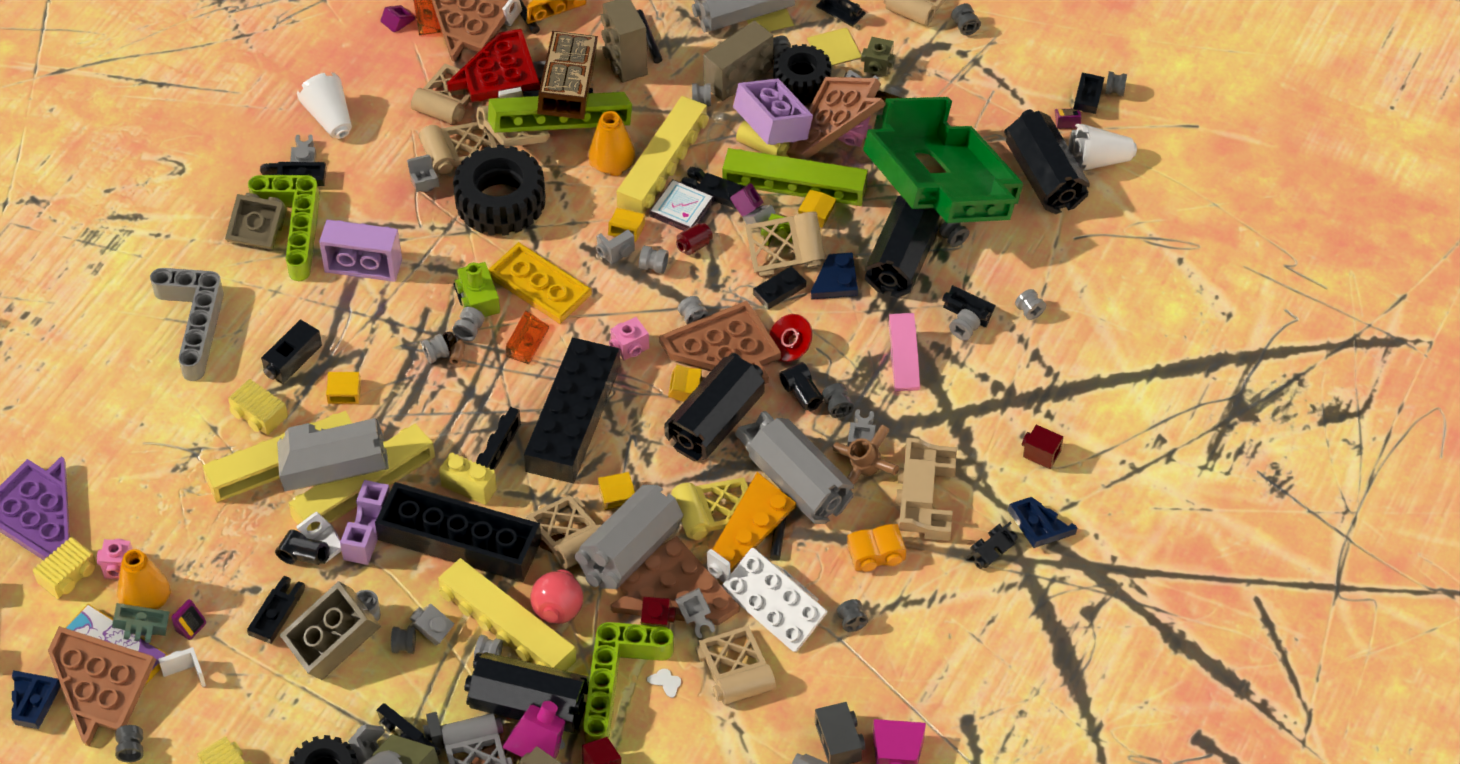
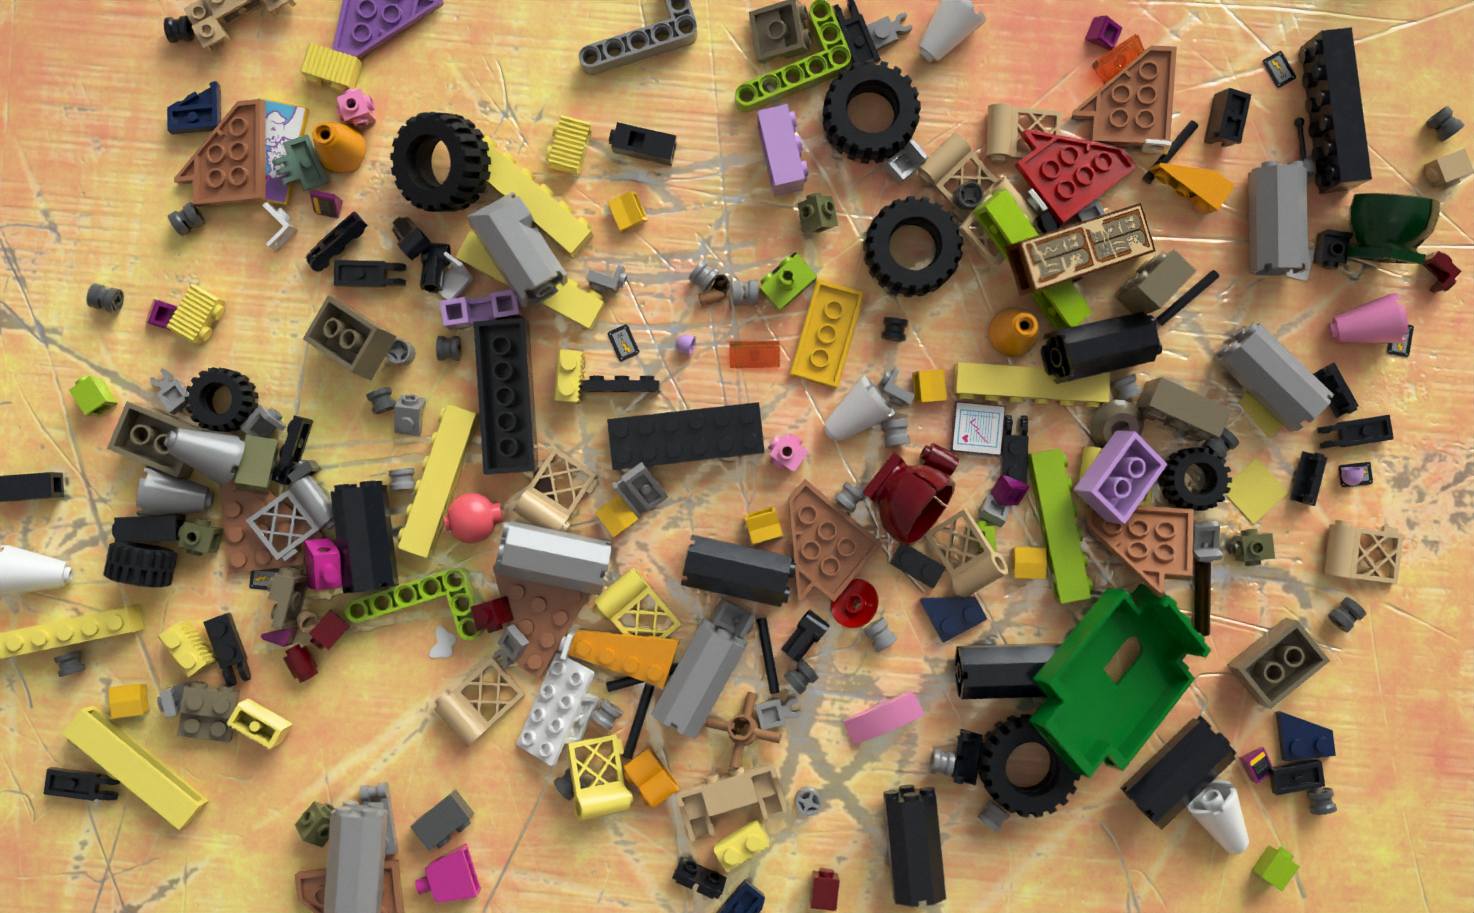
camera: 70 degrees right, 35 degrees up
none -> black hinge [305,211,368,272]
none -> black tyre [390,112,491,212]
none -> black piece [392,217,432,261]
none -> dark grey wheel [436,336,461,361]
none -> light yellow piece [566,734,633,821]
none -> light grey bracket [586,264,627,293]
none -> light grey wheel [591,699,623,730]
none -> sticker [608,324,640,361]
none -> light grey plate [611,462,668,518]
none -> black bar [622,683,655,759]
none -> lavender hinge [676,334,696,356]
none -> light yellow brick [714,818,770,872]
none -> black bar [757,617,780,694]
none -> light grey wheel [795,786,821,816]
none -> olive brick [797,193,838,233]
none -> black tyre [822,60,921,164]
none -> white cone [824,375,895,441]
none -> dark red plate [862,452,955,546]
none -> light grey wheel [863,617,897,652]
none -> black wheel [881,317,909,342]
none -> black brick [883,785,946,907]
none -> dark grey wheel [953,181,984,210]
none -> black tyre [978,714,1080,818]
none -> black brick [1040,311,1162,384]
none -> dark tan piece [1090,400,1145,448]
none -> dark tan brick [1227,618,1330,709]
none -> lime brick [1252,845,1300,891]
none -> dark blue wing [1276,711,1336,761]

